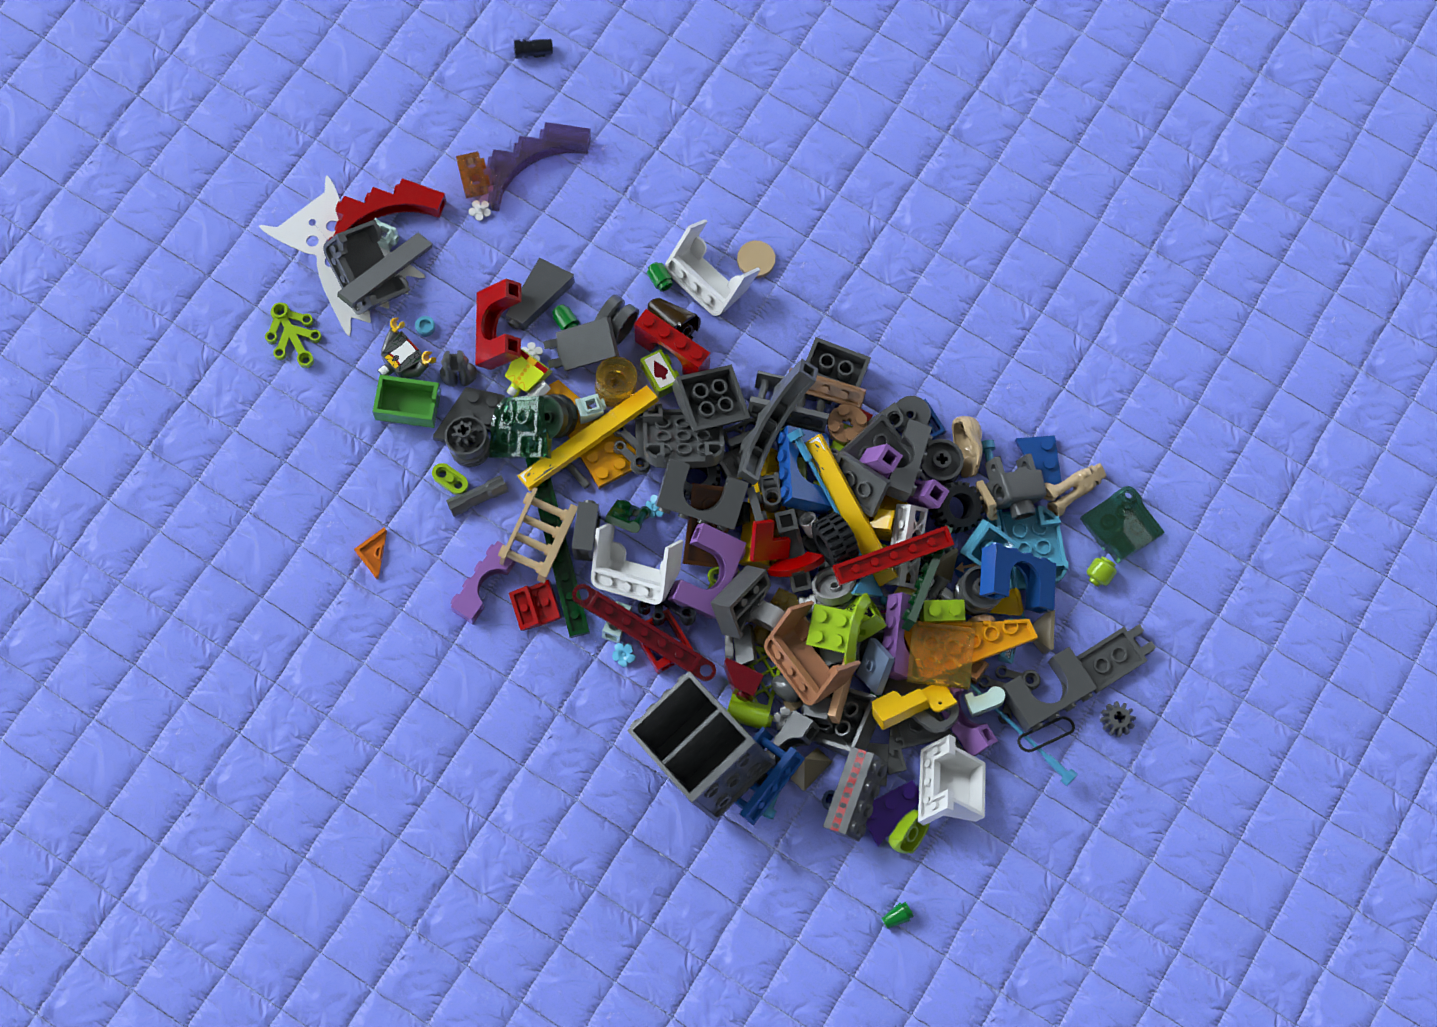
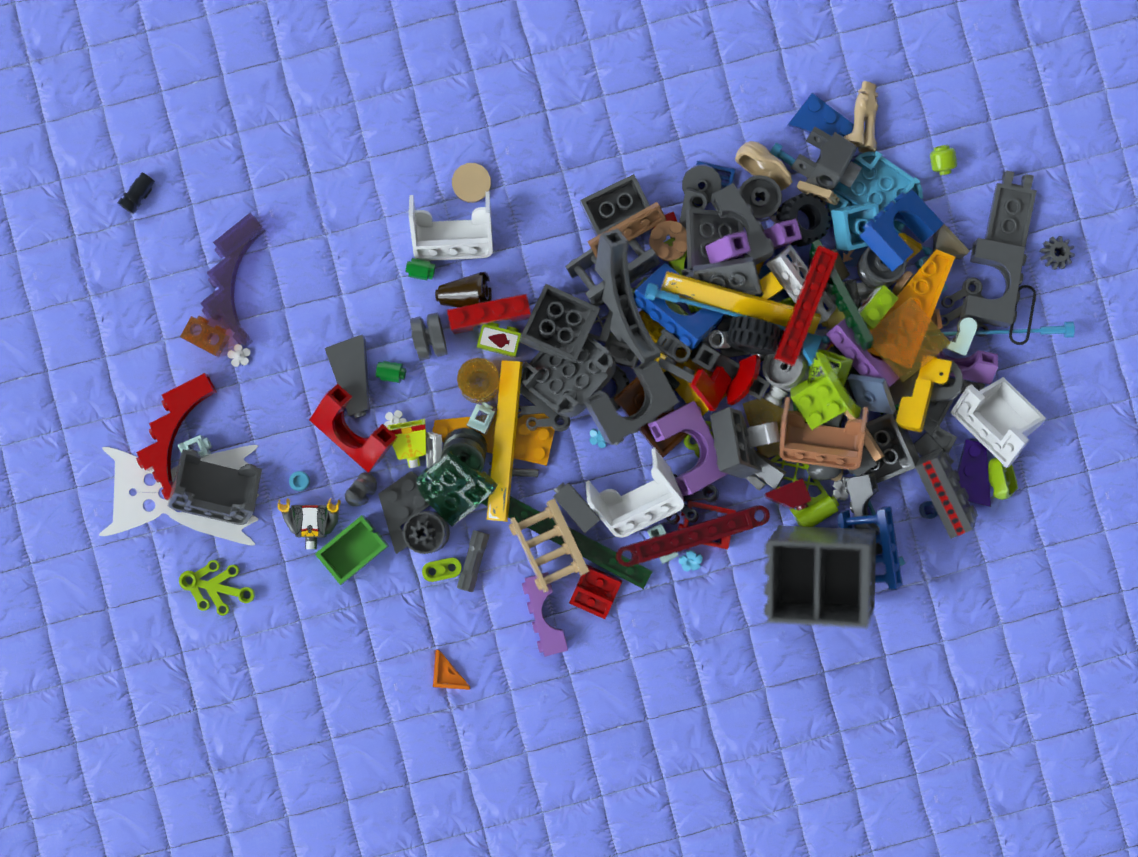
camera: 45 degrees left, 15 degrees up
dark grey tile [337,233,432,308] -> none
dark grey tile [543,317,619,371] -> none
dark green plate [604,499,651,533] -> none
dark tan slope [790,747,832,792] -> none
green cone [881,901,914,929] -> none
slope [1080,486,1165,564] -> none

